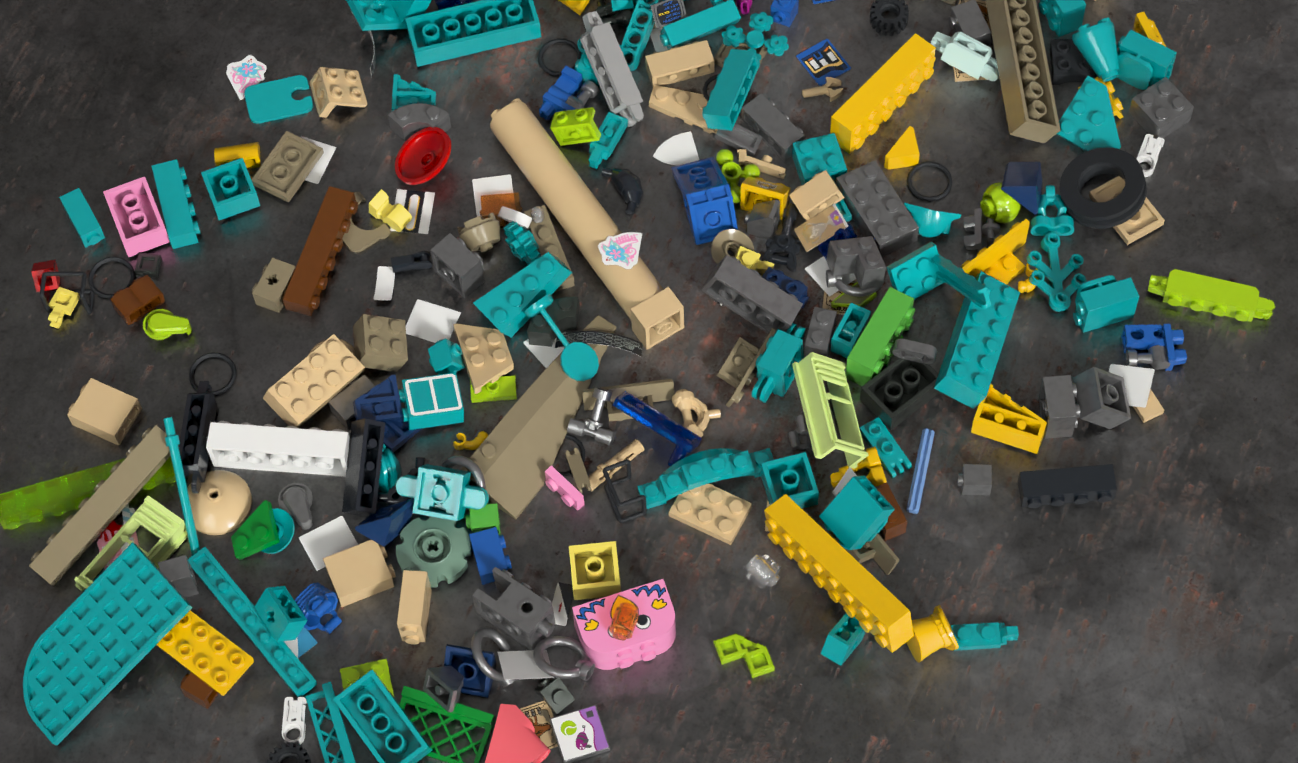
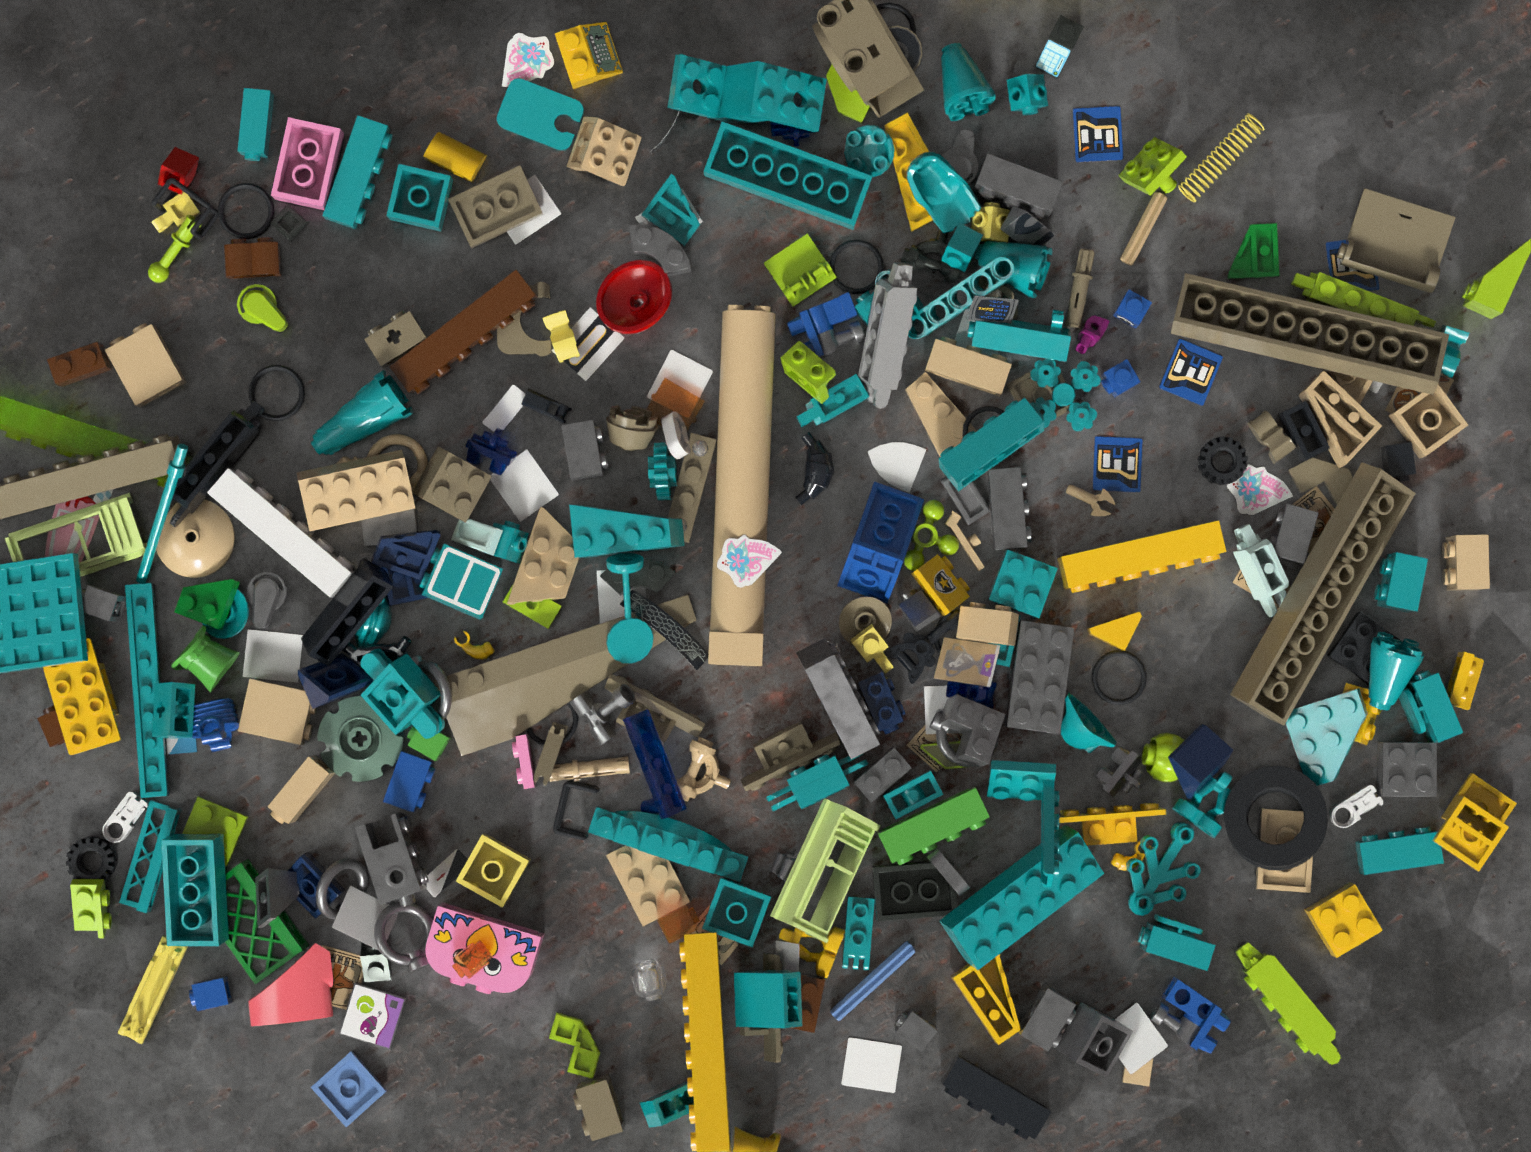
camera: 35 degrees right, 25 degrees up
none -> reddish brown brick [47,342,112,387]
none -> lime pin [148,215,202,283]
none -> bright green hat [171,625,240,693]
none -> teal cone [311,370,414,455]
none -> light aqua tile [451,518,503,556]
none -> clear blue hips [465,428,518,475]
none -> yellow slope [555,22,623,89]
none -> dark tan brick [573,1074,625,1141]
none -> clear orange brick [657,904,700,944]
none -> lime hinge [764,233,837,307]
none -> white sticker [841,1038,902,1093]
none -> sticker [1227,464,1293,515]
none -> yellow brick [1304,882,1383,958]
none -> teal brick [1355,826,1444,875]
none -> yellow bracket [1432,773,1517,871]

